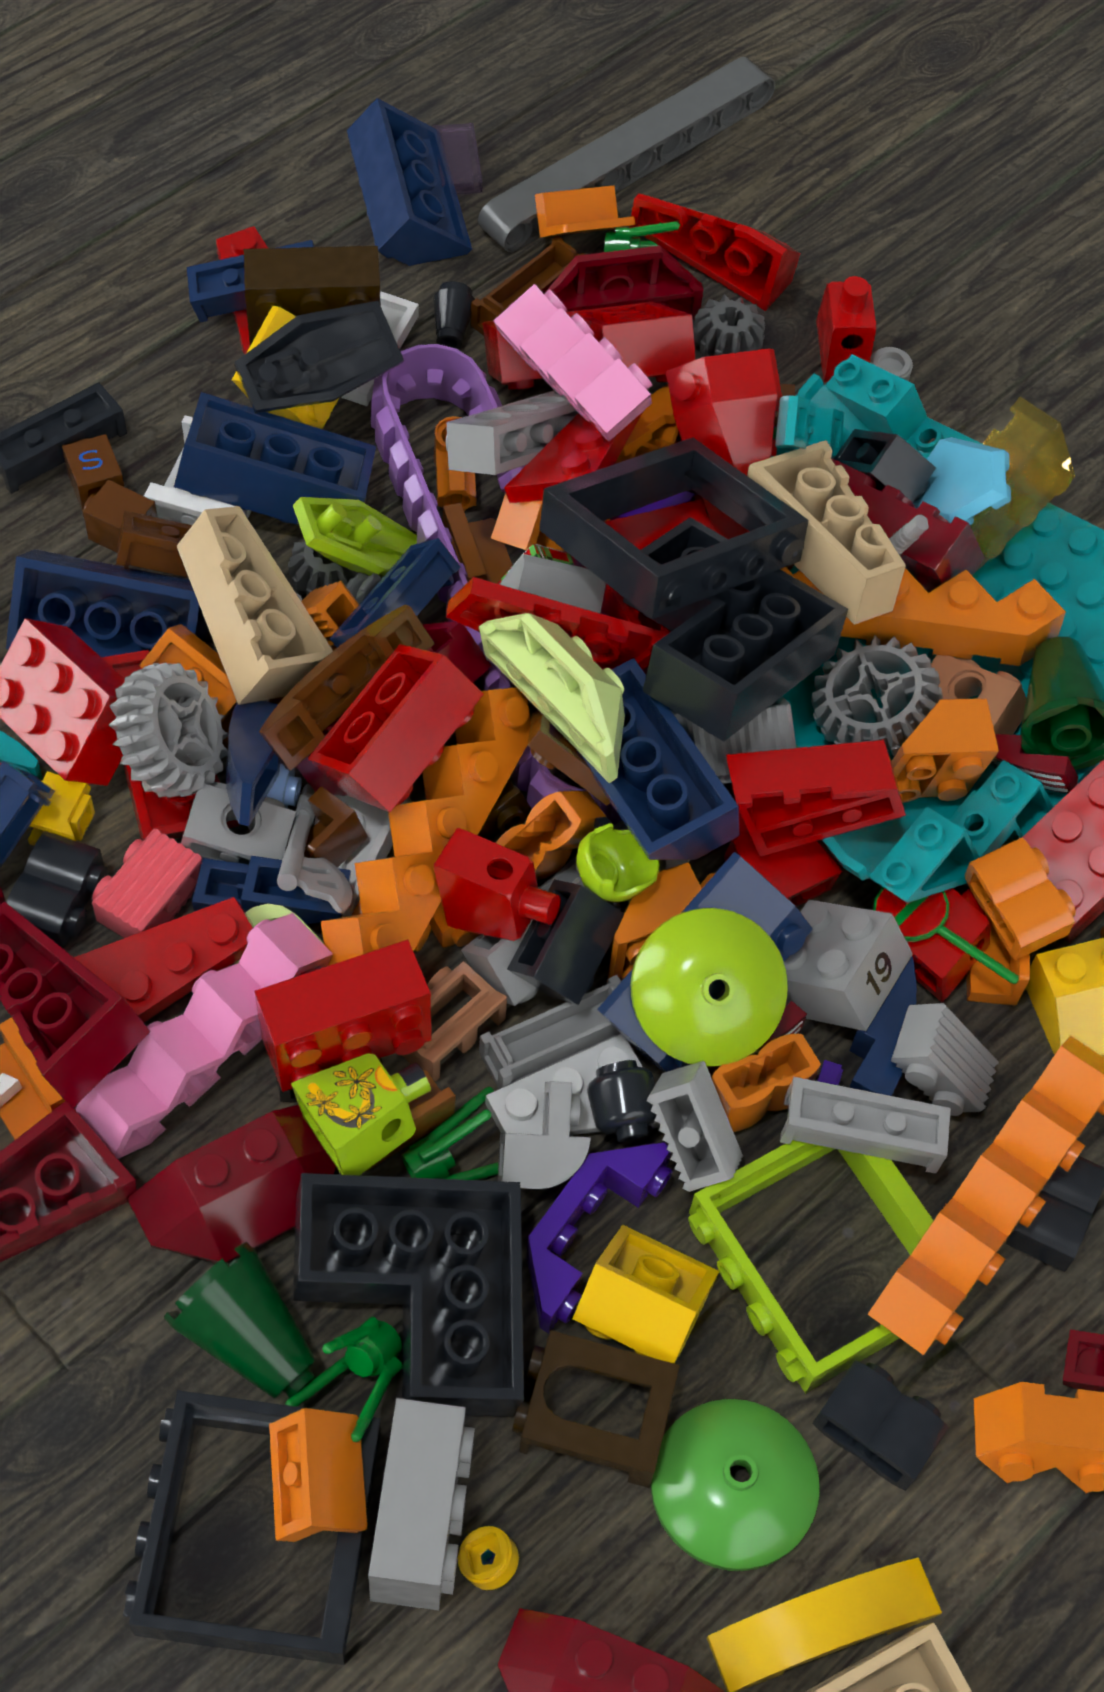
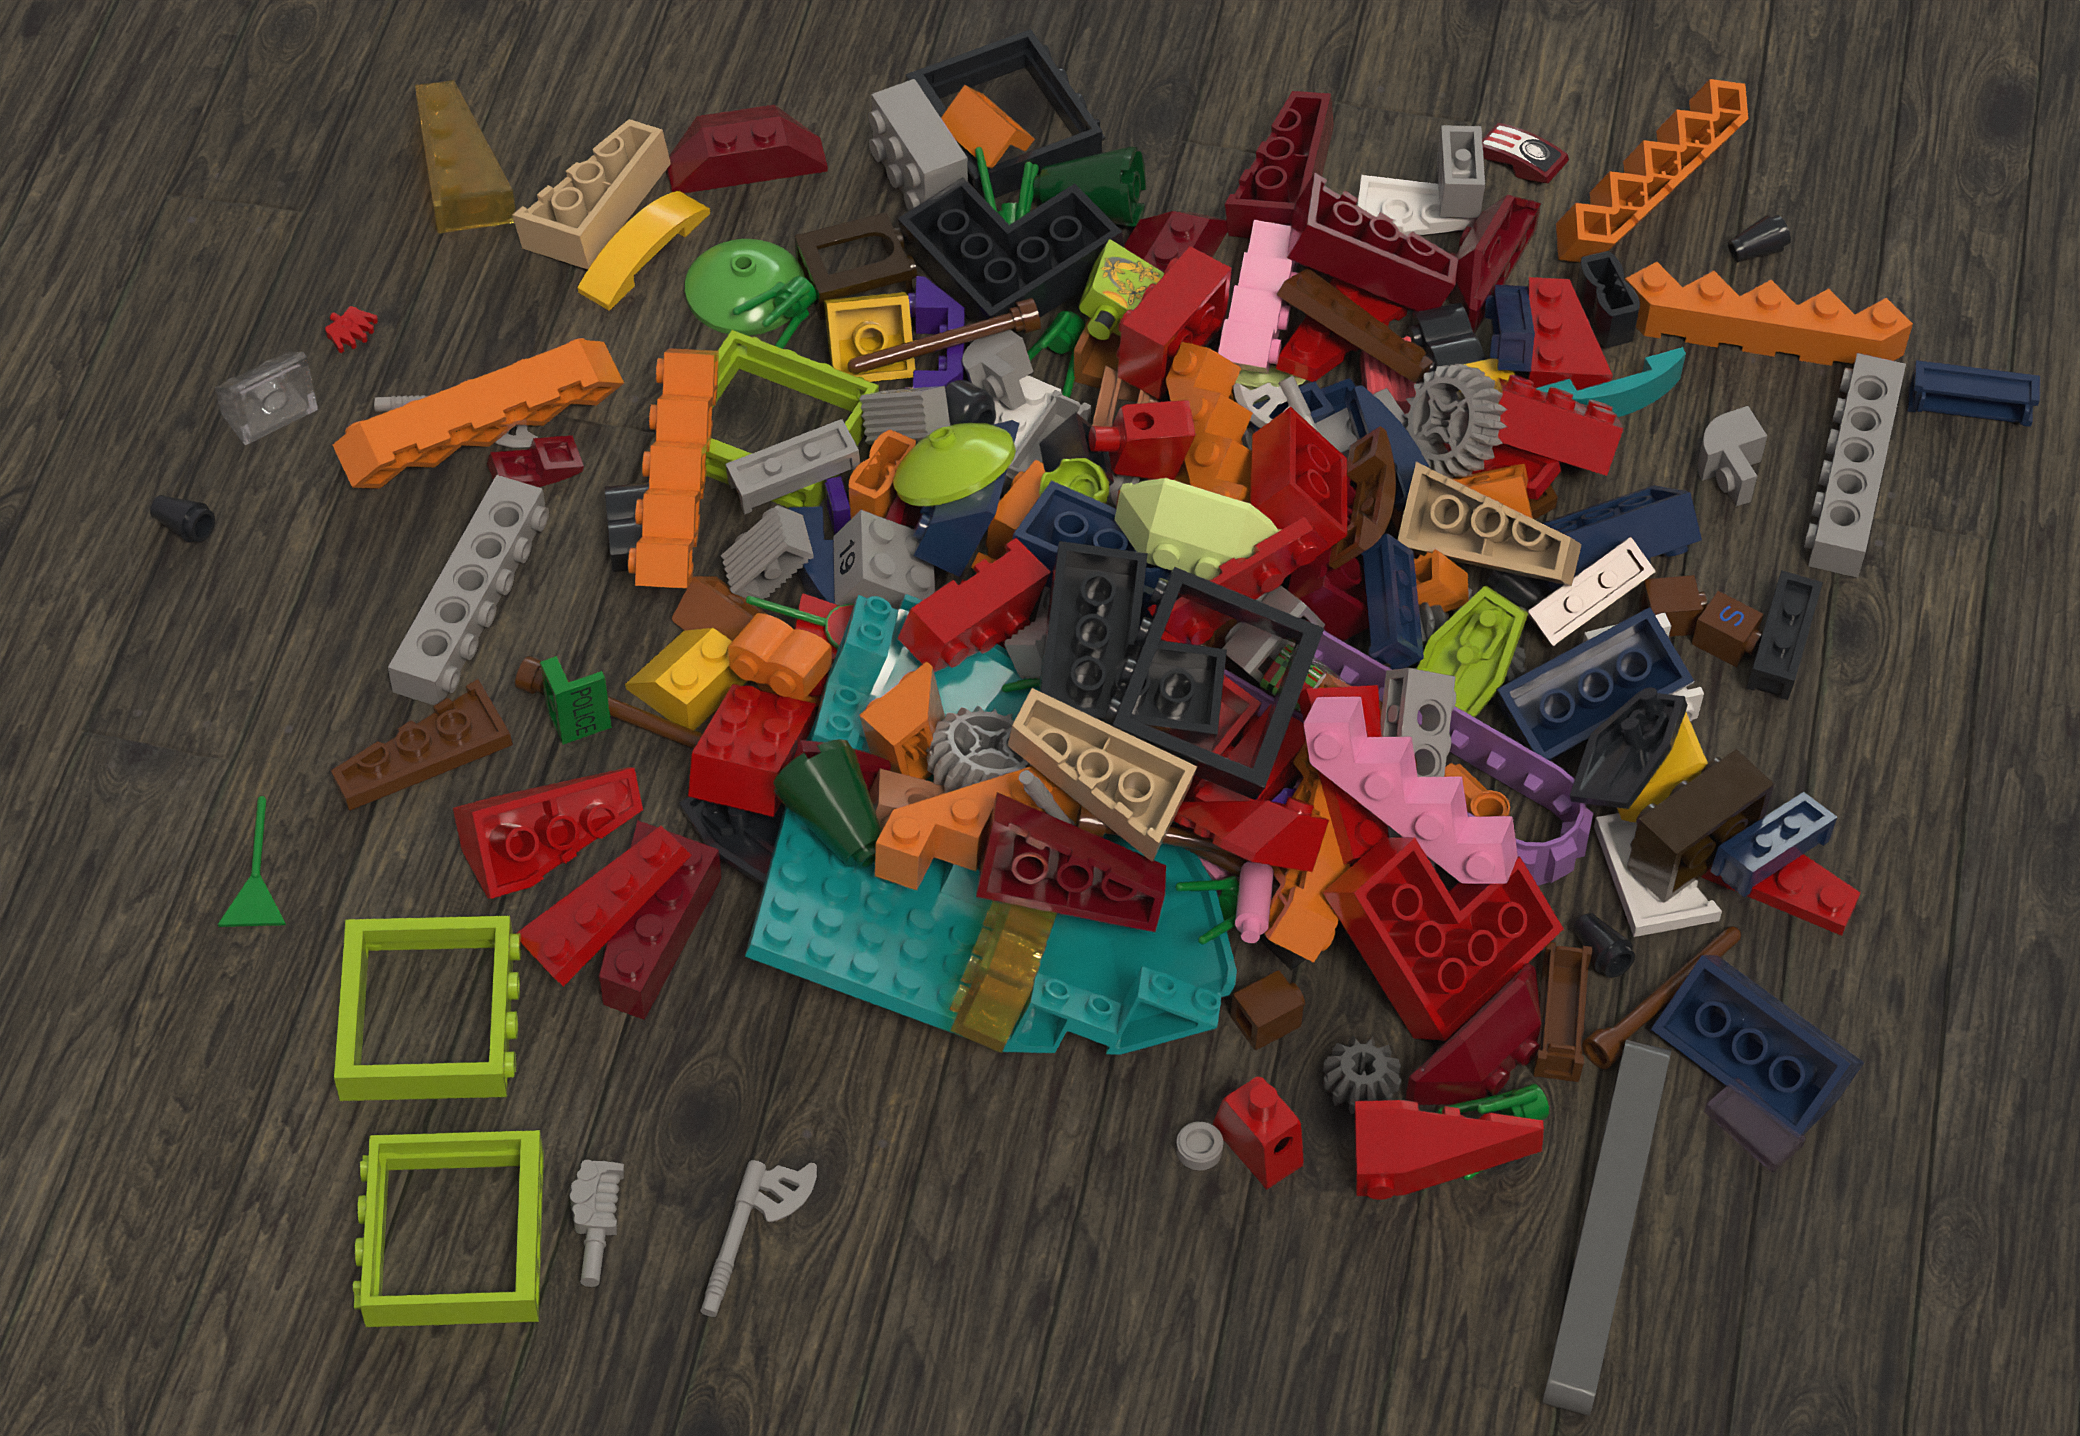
camera: 150 degrees right, 5 degrees down
yellow tile [458,1526,519,1590] -> none
orange panel [535,185,635,238] -> none
teal slope [775,395,844,457] -> none
black brick [812,1360,949,1491] -> none
black brick [834,429,936,503] -> none
medium azure tile [913,437,1011,525] -> none
none -> dark orange panel [672,576,767,641]
none -> green plant [733,276,817,349]
none -> reddish brown piece [847,298,1041,374]
none -> reddish brown wing [1277,268,1433,383]
none -> reddish brown piece [1582,926,1741,1069]

